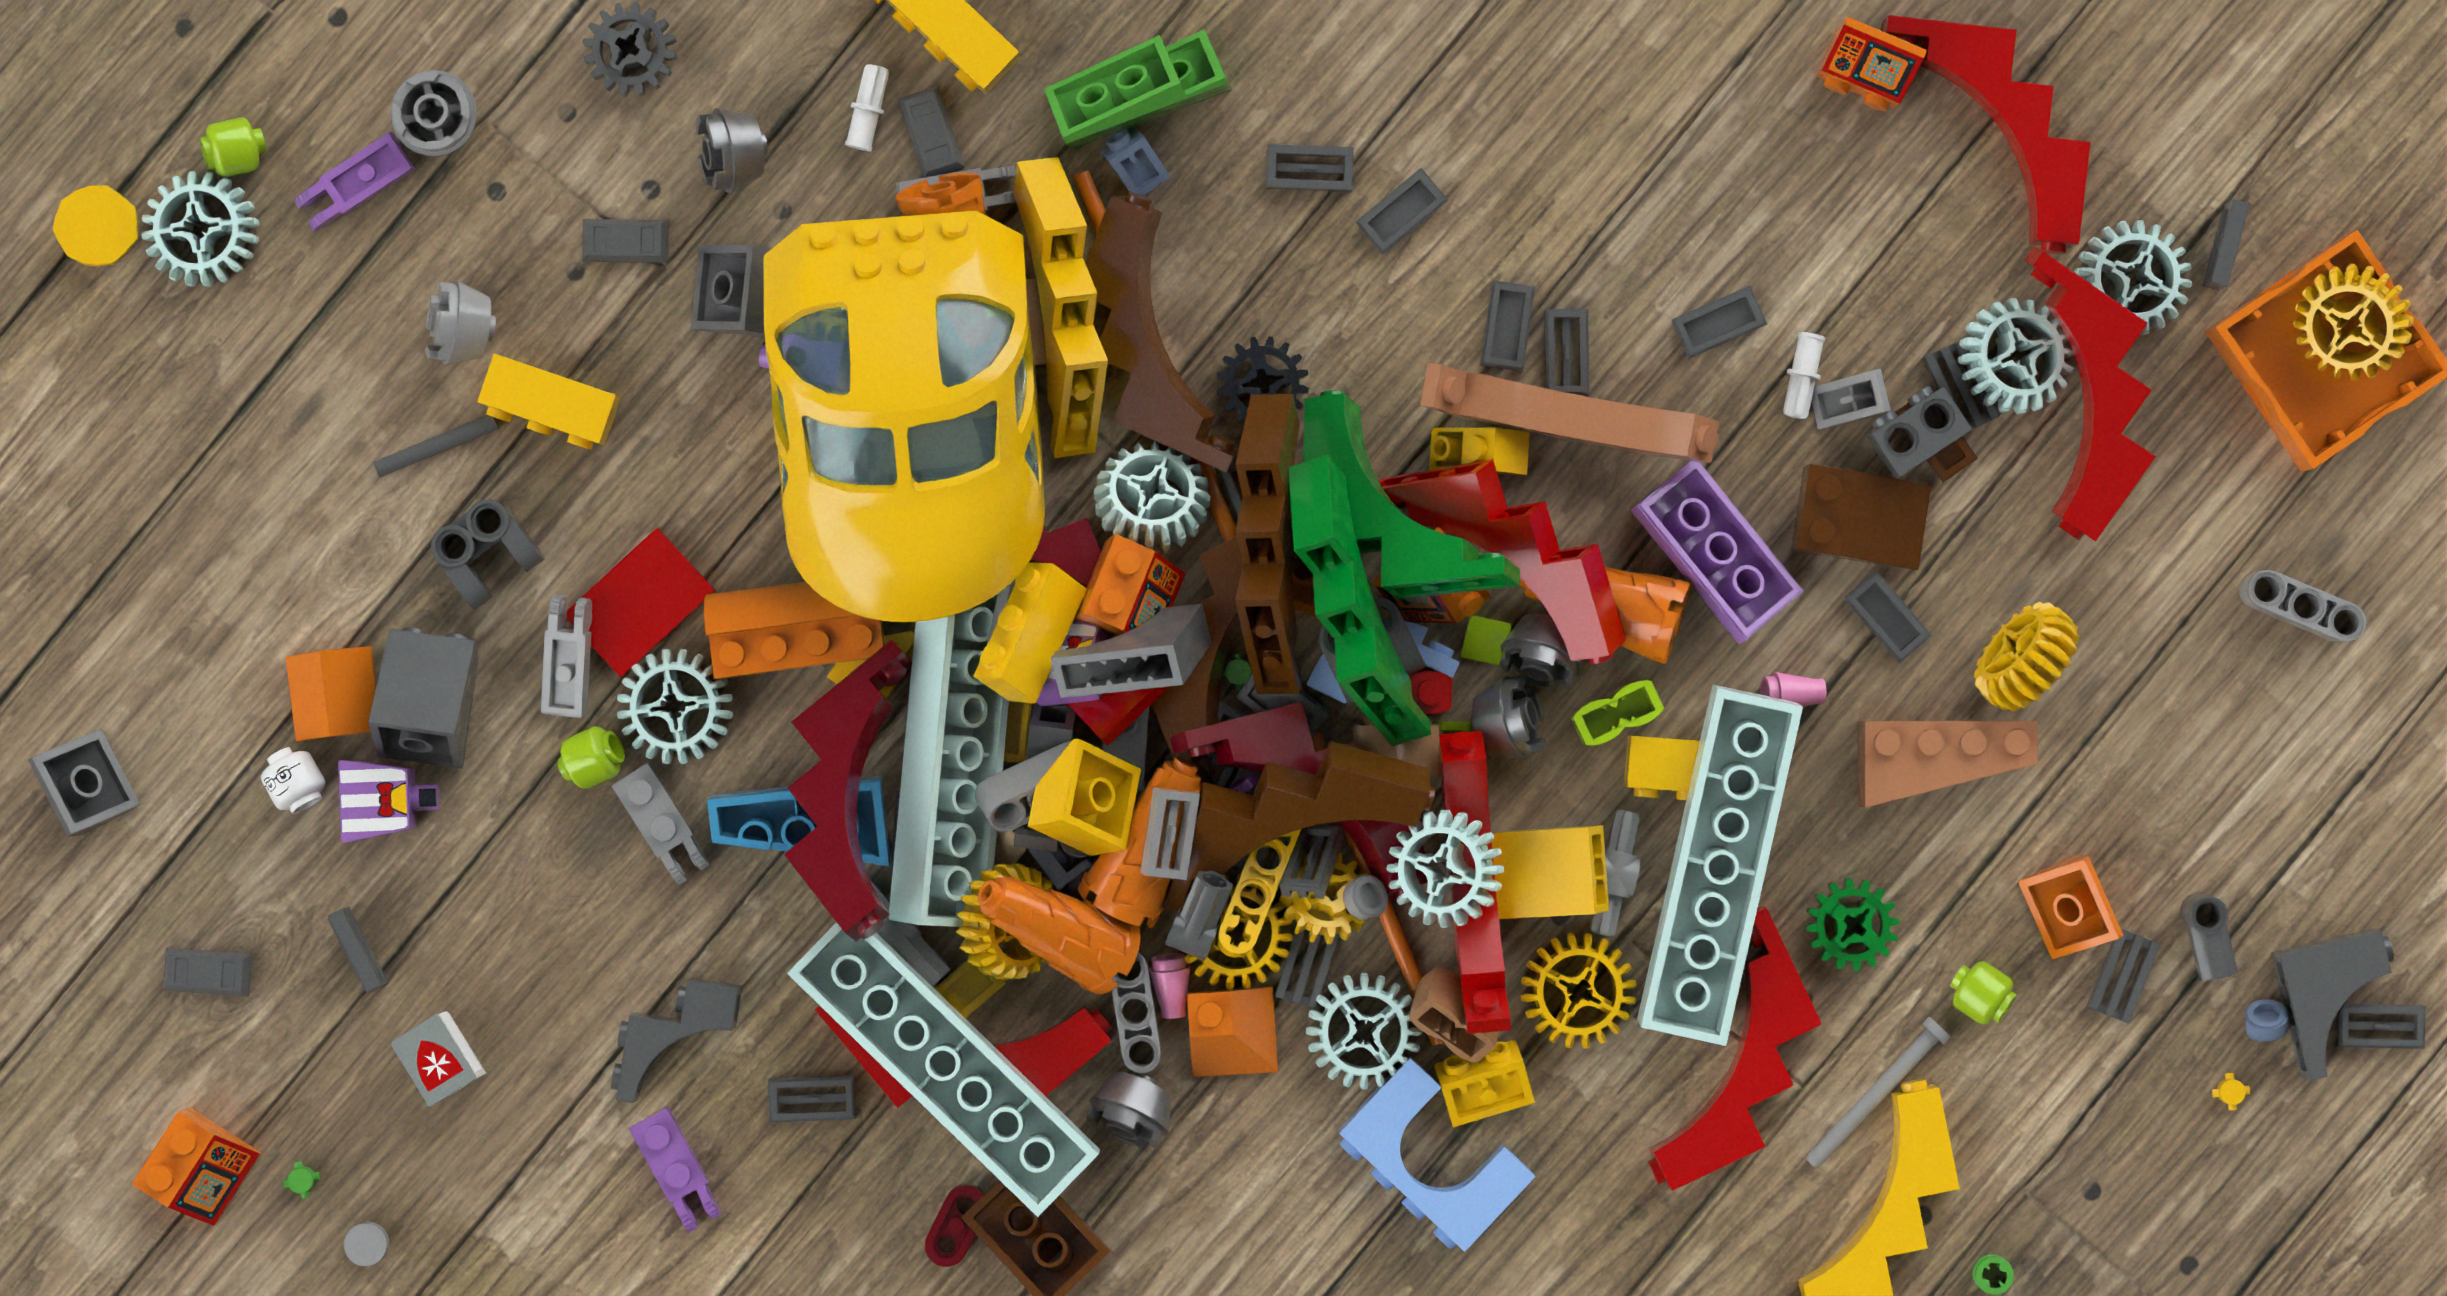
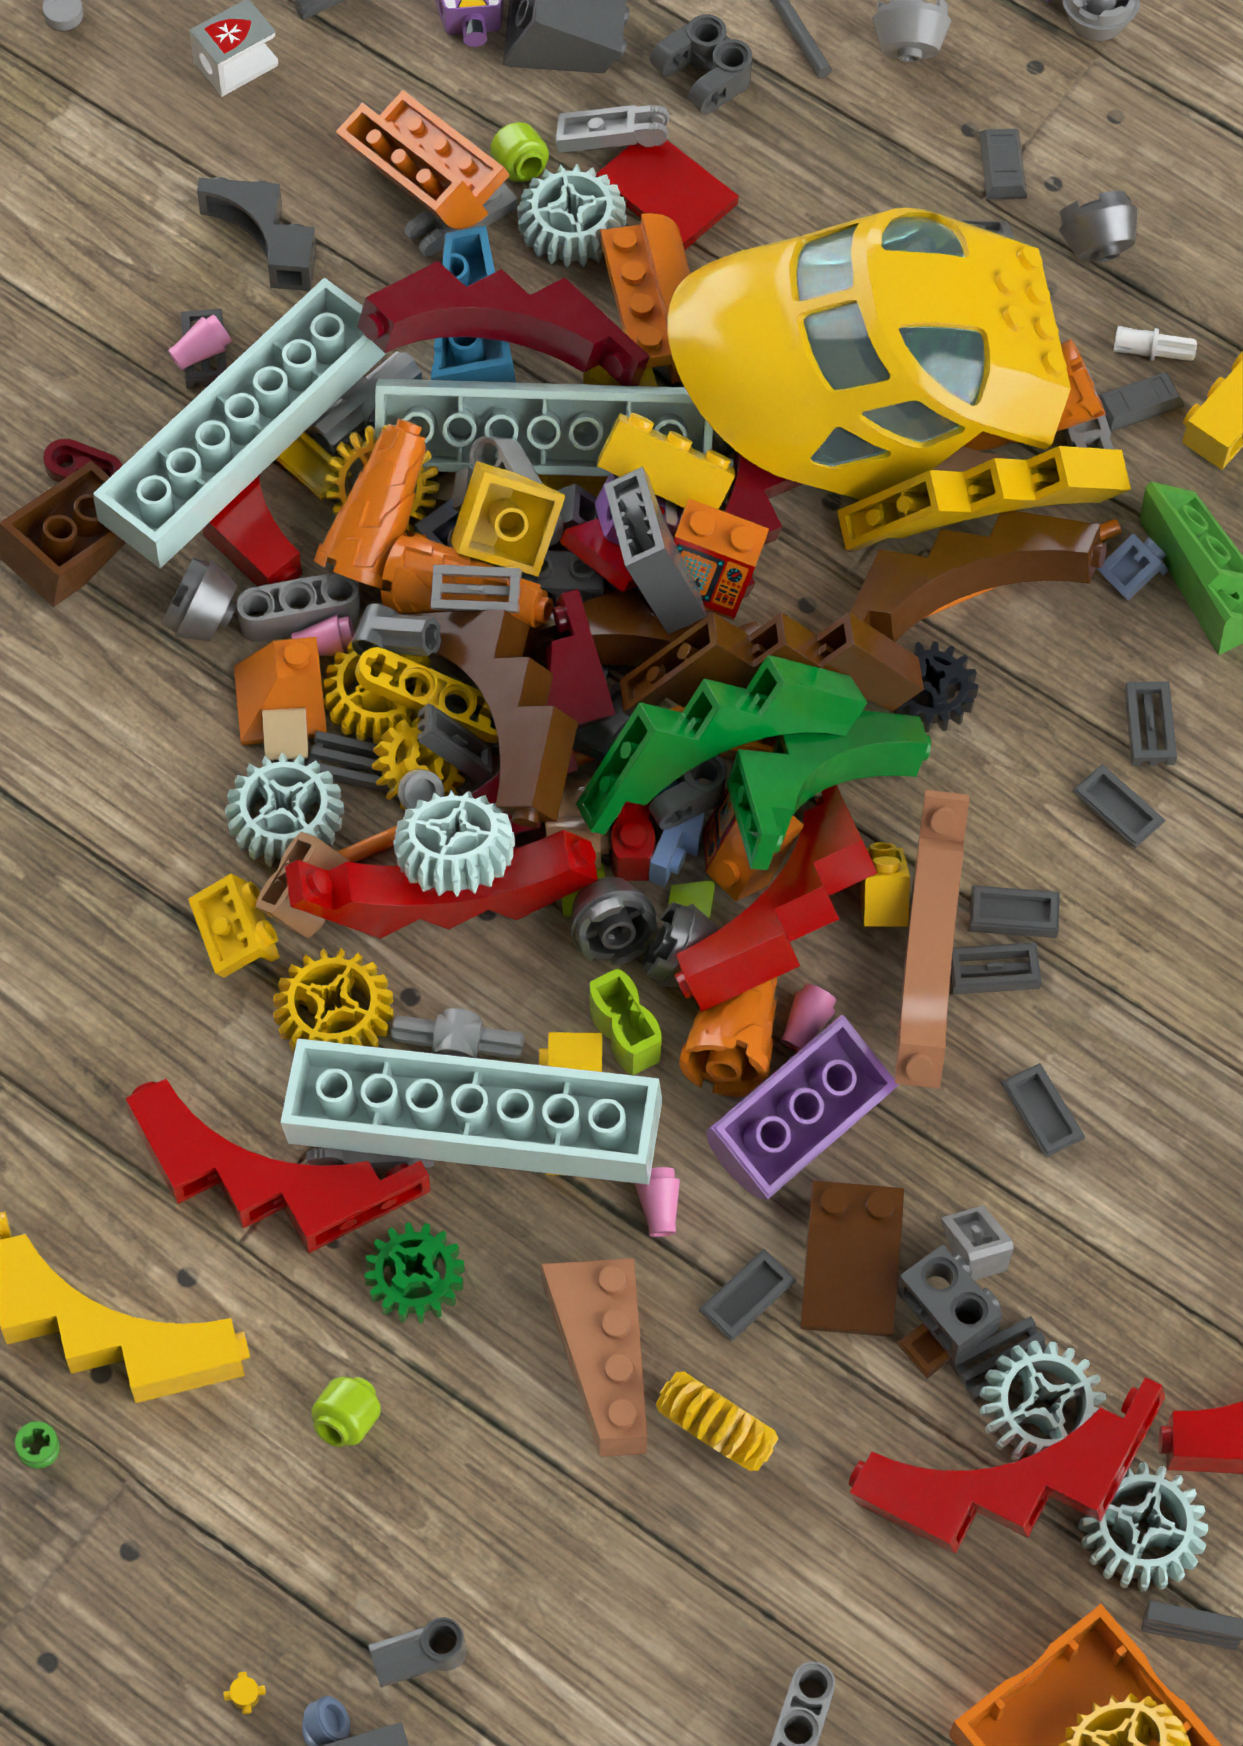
camera: 85 degrees right, 25 degrees down
yellow brick [477,353,621,450] -> none
dark grey gear [583,2,677,97] -> none
medium lavender hinge [629,1107,721,1232] -> none
light aqua gear [1094,440,1210,553] -> none
light blue arch [1338,1055,1536,1252] -> none
yellow brick [1492,825,1610,919] -> none
white axle [1783,332,1826,419] -> none
light grey bar [1806,1017,1951,1168] -> none
orange slope [2018,855,2124,960] -> none
dark grey tile [2086,929,2160,1024] -> none
none -> bright pink cone [168,314,232,371]
none -> tan slope [262,708,309,760]
none -> orange brick [336,90,510,229]
none -> bright pink cone [780,983,837,1052]

